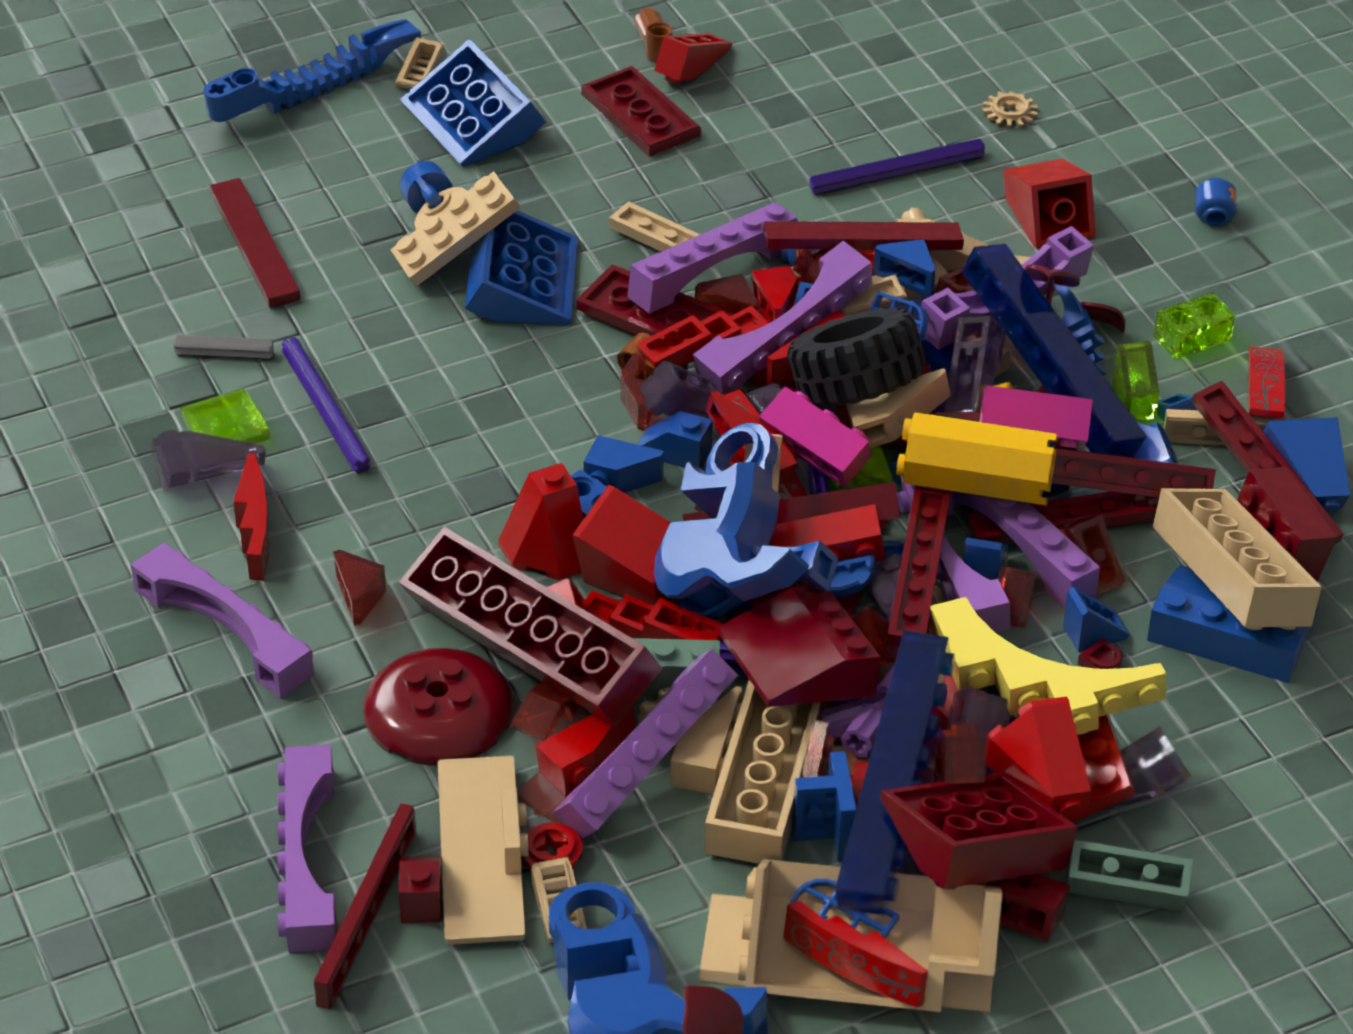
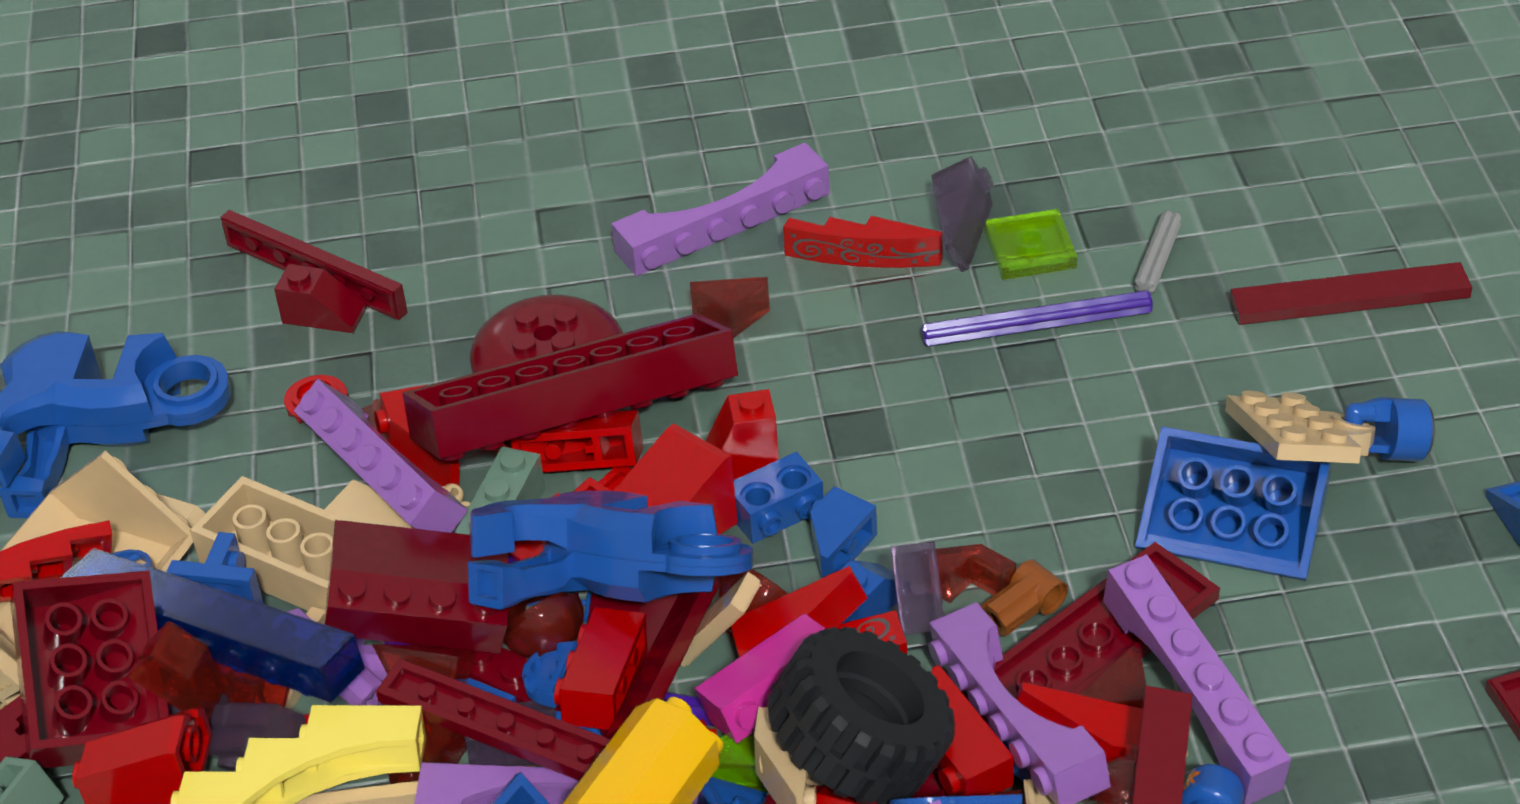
camera: 110 degrees right, 0 degrees up
medium lavender arch [278,744,337,953] -> none
tan bracket [438,756,529,945] -> none
tan slope [531,857,587,943] -> none
tan plate [609,201,700,252] -> none
red slope [636,305,769,368] -> none
clear red plate [801,720,836,778] -> none

